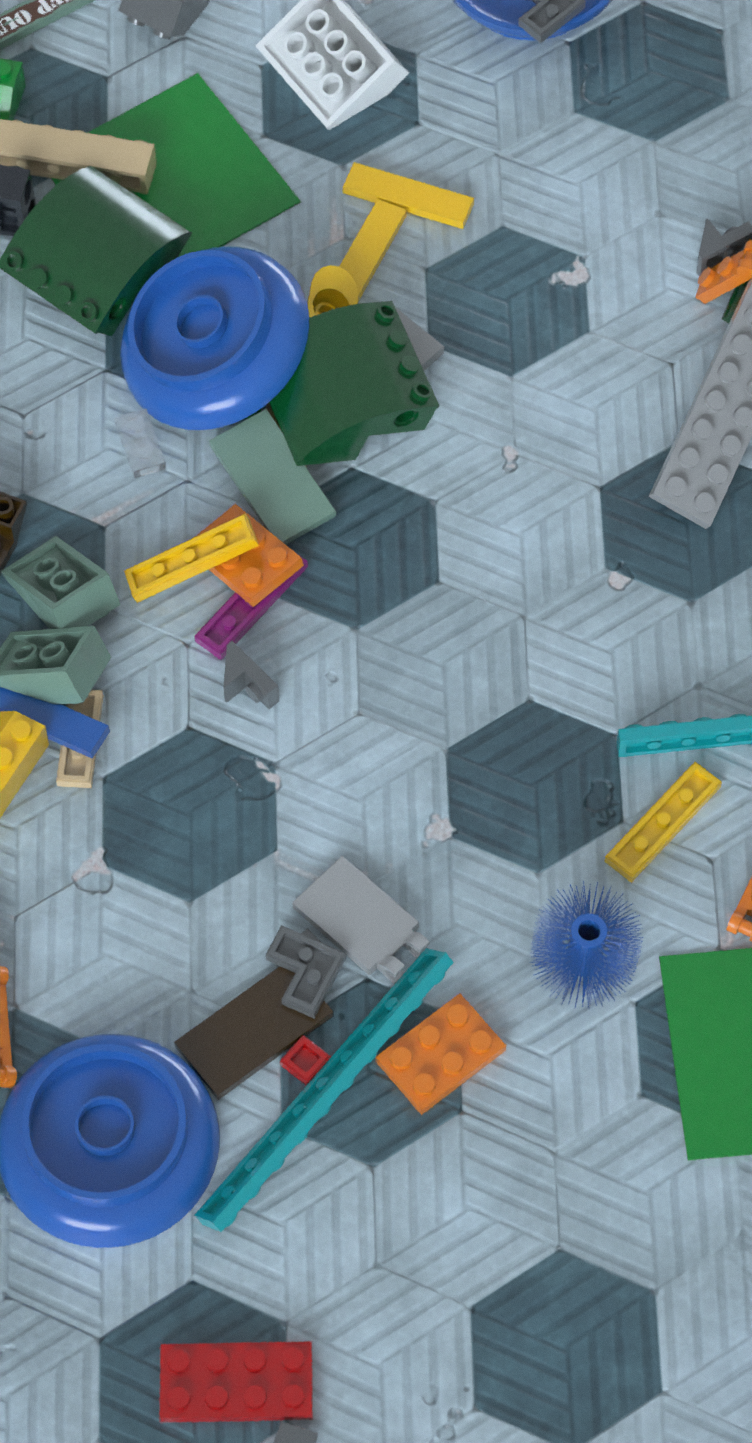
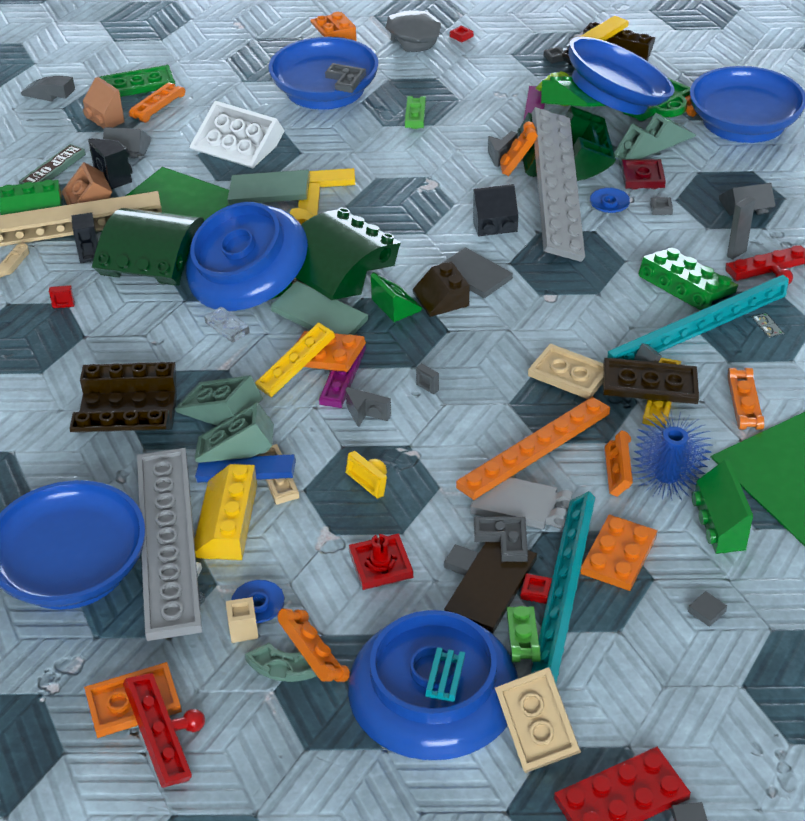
camera: 25 degrees left, 20 degrees down
none -> nougat slope [62,162,112,205]
none -> black slope [88,138,133,190]
none -> sand green tile [227,169,310,205]
none -> yellow tile [345,451,387,499]
none -> red plate [349,533,414,590]
none -> green slope [370,272,422,322]
none -> bright green plate [405,96,426,129]
none -> dark brown slope [413,261,470,317]
none -> dark grey tile [416,363,439,394]
none -> teal tile [426,647,465,702]
none -> dark grey tile [439,247,513,298]
none -> dark grey tile [444,544,479,575]
none -> orange plate [456,397,610,500]
none -> black slope [473,184,519,237]
none -> tan plate [495,667,581,773]
none -> bright green plate [507,606,540,663]
none -> tan plate [528,344,603,399]
none -> dark brown tile [603,358,699,404]
none -> orange plate [605,430,633,497]
none -> dark grey tile [633,343,662,363]
none -> dark grey tile [688,591,727,627]
none -> green slope [691,459,753,554]

